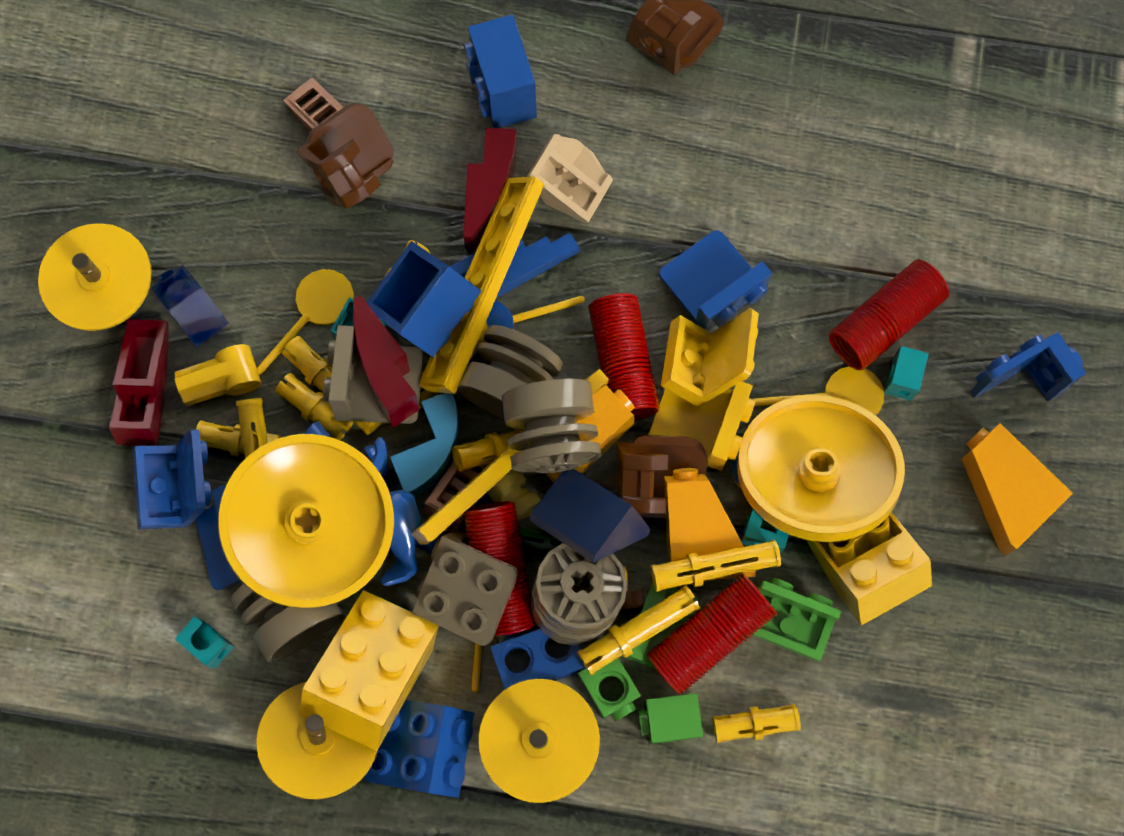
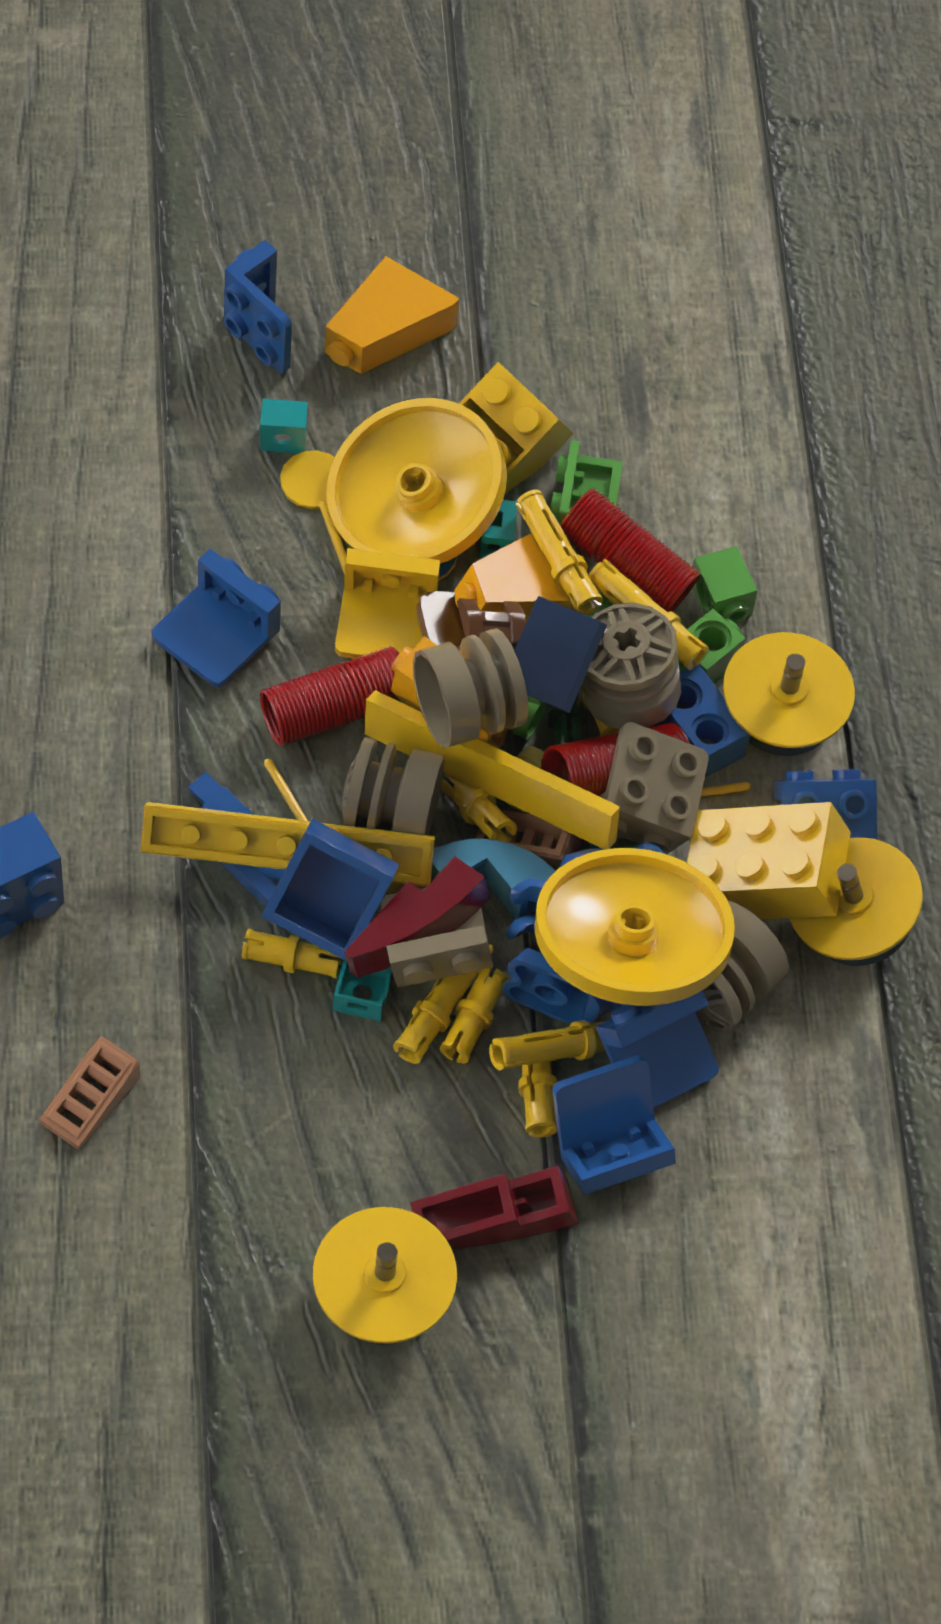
camera: 110 degrees left, 15 degrees down
clear blue slope [151,265,229,347] -> none
yellow piece [174,344,261,406] -> none
teal piece [175,616,235,669] -> none
yellow piece [257,269,354,375] -> none
reddish brown piece [296,103,394,209] -> none
dark red slope [463,128,518,251] -> none
tan slope [527,134,613,223] -> none
yellow bracket [661,308,759,407] -> none
yellow pin [712,704,801,743] -> none
red piece [828,259,949,371] -> none

